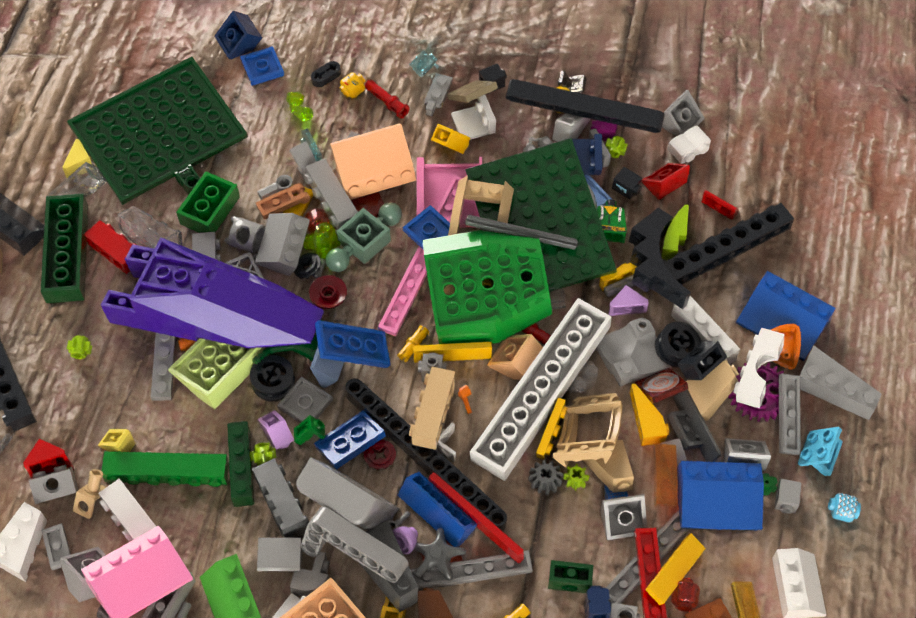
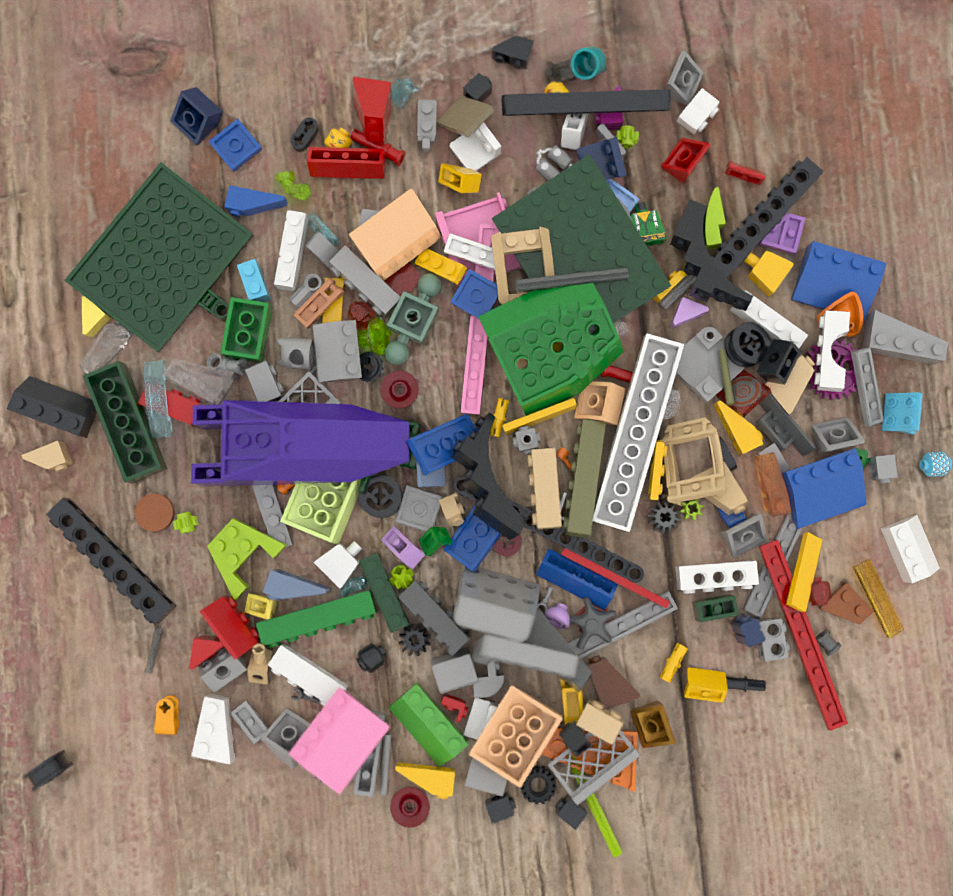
camera: 20 degrees left, 25 degrees up
black brick [612,167,642,199] -> none
none -> dark orange tile [135,493,175,532]
none -> clear light blue slope [144,360,173,438]
none -> red slope [200,595,261,660]
none -> light grey connector [207,354,248,376]
none -> lime wing [207,518,287,600]
none -> blue slope [224,185,288,217]
none -> medium azure brick [237,259,271,302]
none -> sand blue slope [262,569,332,601]
none -> white brick [274,210,309,292]
none -> dark grey hand [291,688,319,703]
none -> red brick [307,147,386,179]
none -> white torso [314,541,362,589]
none -> clear light blue arm [339,576,367,597]
none -> red slope [353,76,392,143]
none -> black head [356,643,386,673]
none -> black gear [398,623,431,656]
none -> yellow plate [414,249,467,285]
none -> tan brick [439,493,465,527]
none -> red bracket [441,693,469,722]
none -> white plate [444,234,495,270]
none -> black arch [451,412,527,540]
none -> black slope [491,35,534,69]
none -> olive brick [563,419,606,539]
none -> teal piece [571,46,607,80]
none -> white brick [675,560,759,594]
none -> olive bar [718,349,735,406]
none -> black beam [719,437,737,472]
none -> yellow torso [744,251,794,297]
none -> medium lavender wing [759,213,806,255]

